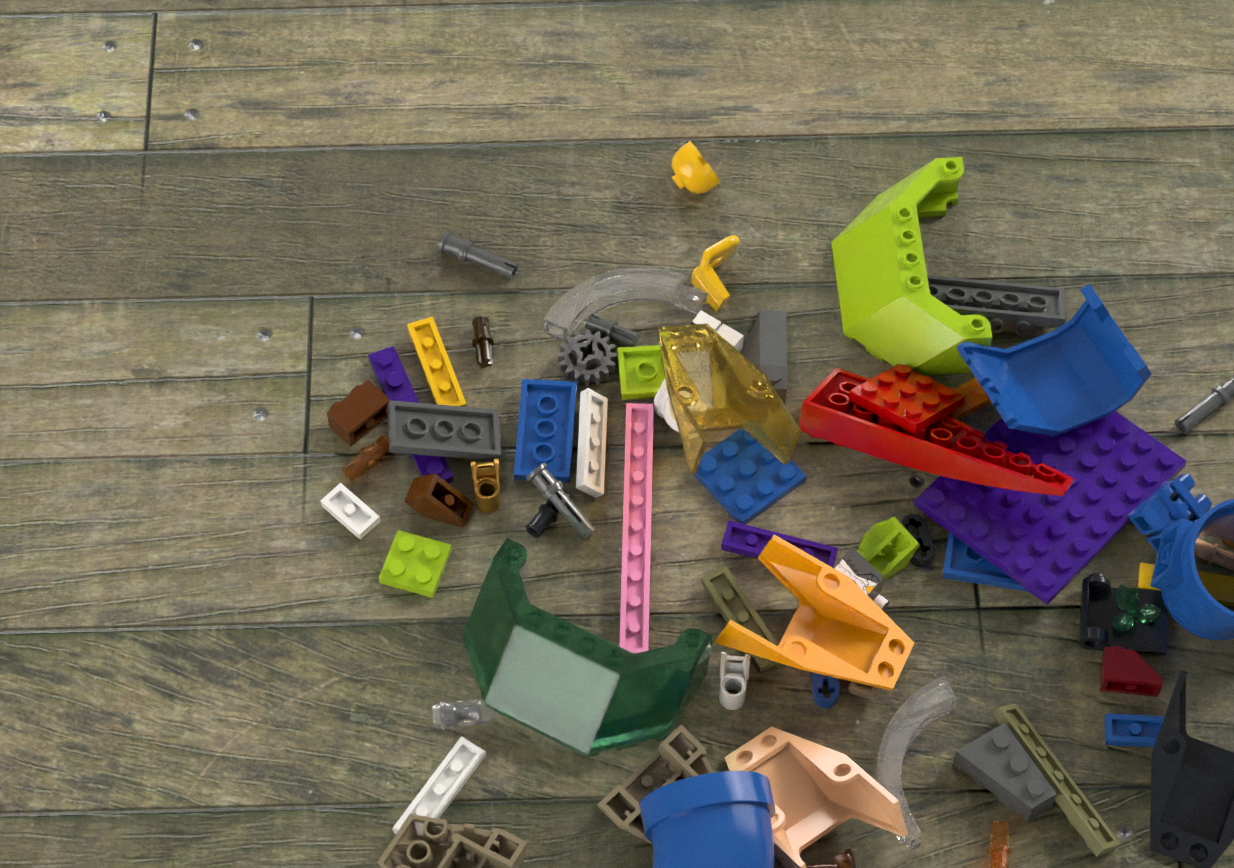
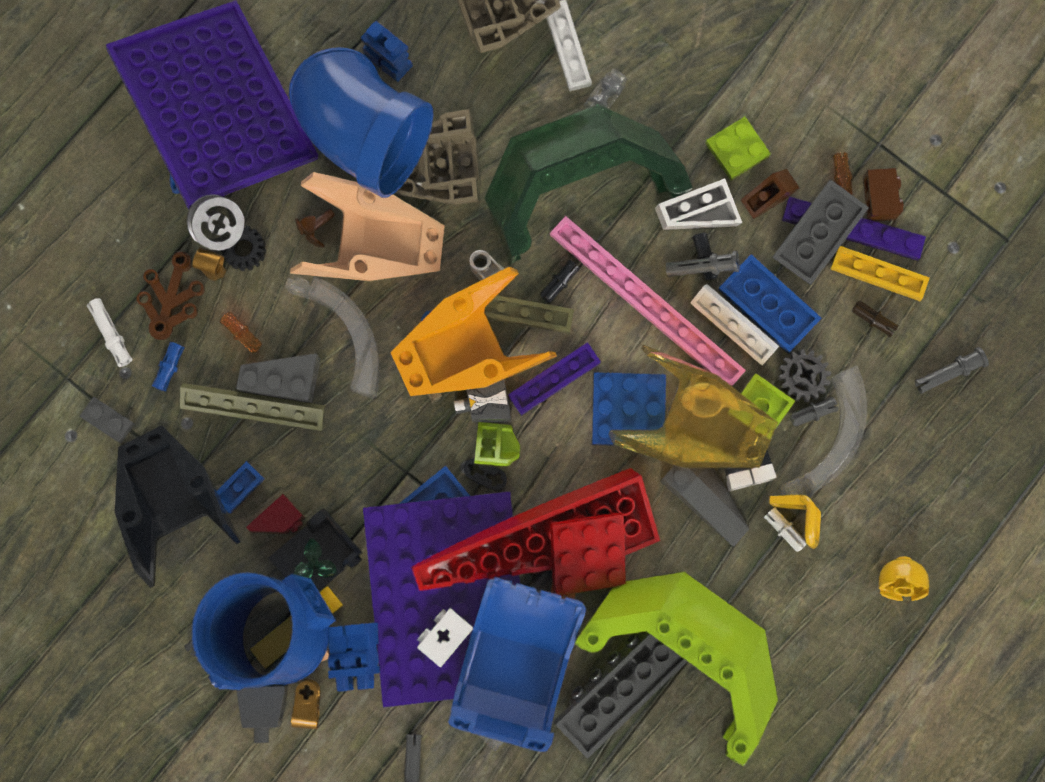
camera: 130 degrees right, 20 degrees up
white plate [320,483,380,540] -> none
pearl gold piece [471,458,501,514] -> none
none -> white brick [417,608,473,667]
none -> black axle [540,260,580,303]
none -> white wedge [655,179,742,230]
none -> white axle [764,507,806,552]

